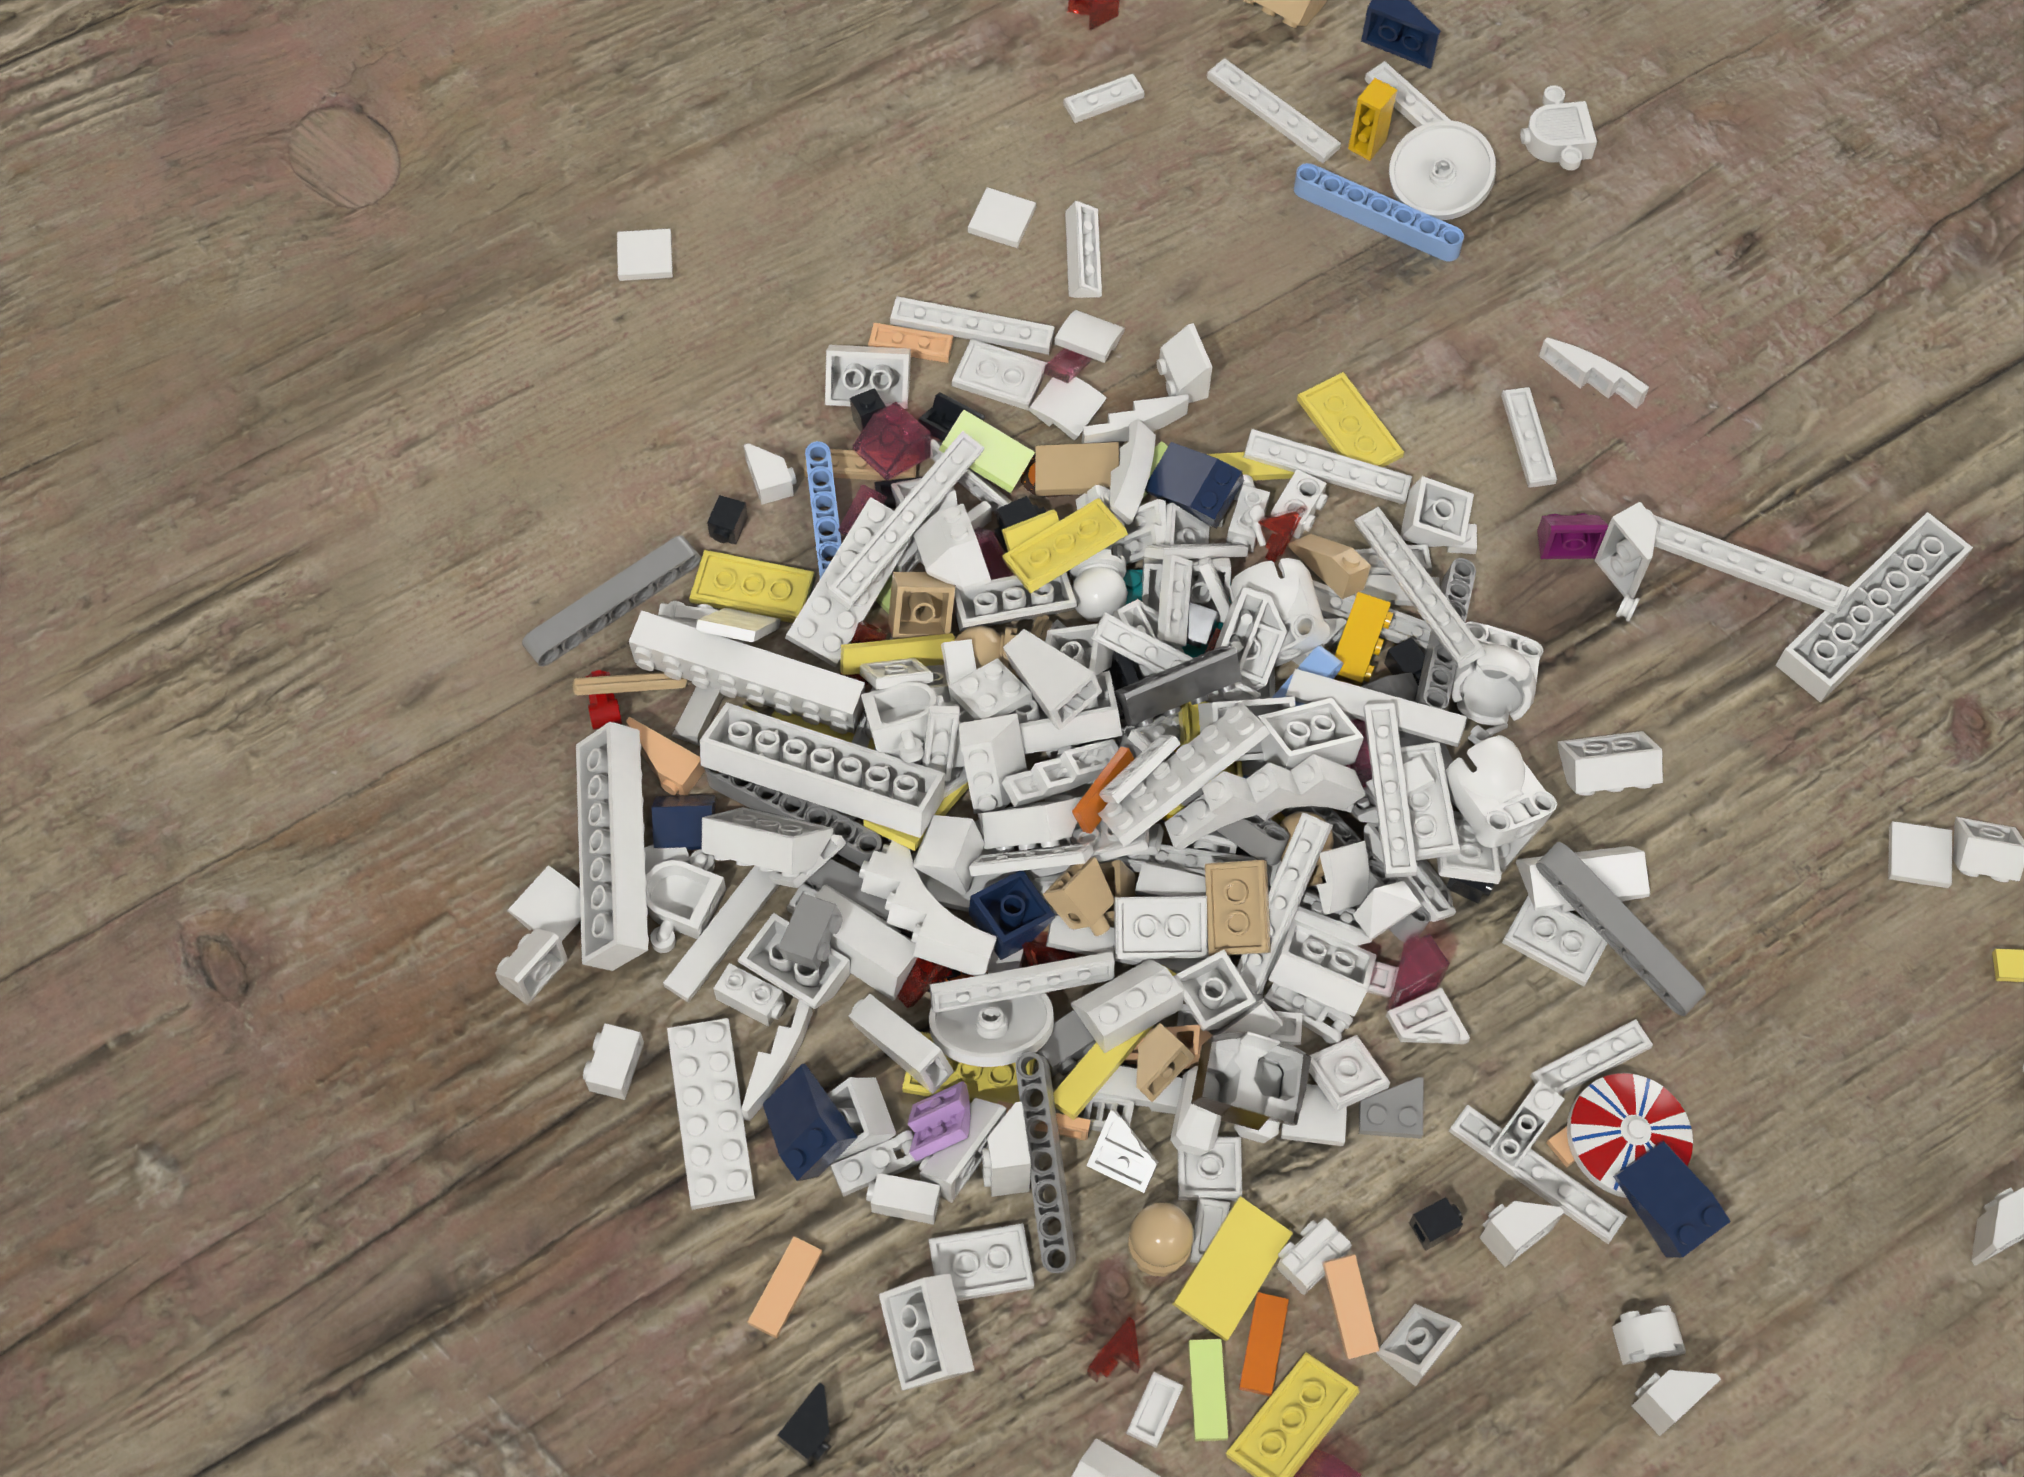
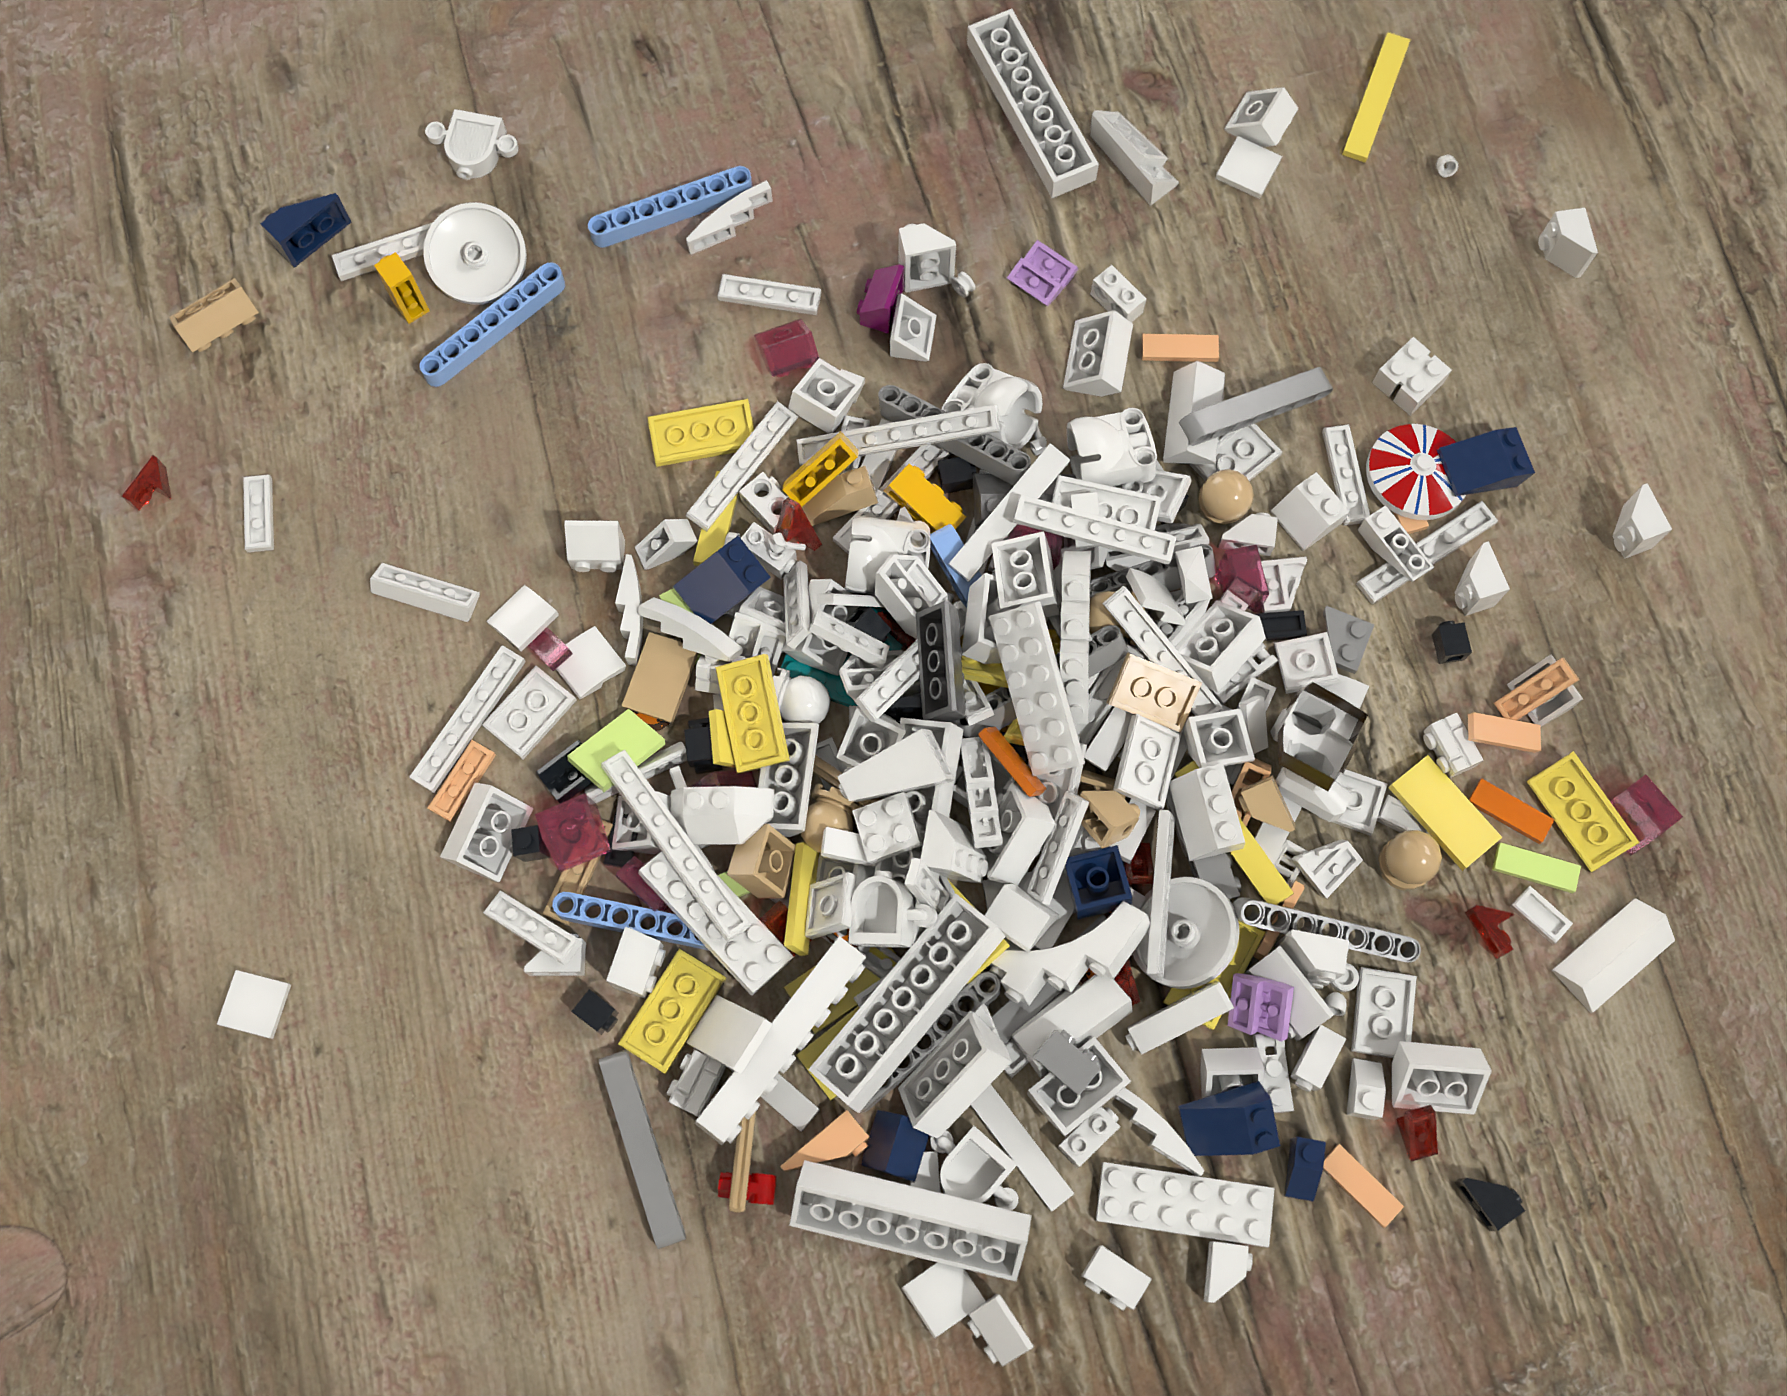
camera: 70 degrees left, 10 degrees up
white tile [968,187,1036,248] -> none
white tile [1099,735,1181,804] -> none
white tile [1207,58,1341,163] -> none
white cylinder [1612,1305,1686,1365] -> none
white tile [1654,515,1849,614] -> none
none -> white tile [483,891,583,966]
none -> light blue beam [588,166,752,247]
none -> white slope [606,927,666,998]
none -> white slope [635,519,697,569]
none -> clear pink slope [754,319,819,377]
none -> yellow brick [782,431,858,508]
none -> white slope [890,293,936,362]
none -> lavender slope [1007,240,1078,307]
none -> white slope [1090,110,1179,206]
none -> white brick [1090,265,1146,322]
none -> light nougat tile [1142,334,1219,362]
none -> tan tile [1198,469,1254,525]
none -> white slope [1204,1241,1252,1303]
none -> white slope [1218,513,1278,556]
none -> black tile [1254,610,1307,641]
none -> white slope [1270,472,1350,551]
none -> dark blue slope [1284,1137,1326,1202]
none -> white hinge [1324,992,1347,1016]
none -> white tile [1330,963,1359,992]
none -> white slope [1346,1058,1386,1120]
none -> white piece [1372,337,1452,416]
none -> clear red slope [1397,1105,1438,1162]
none -> light nougat tile [1494,658,1579,720]

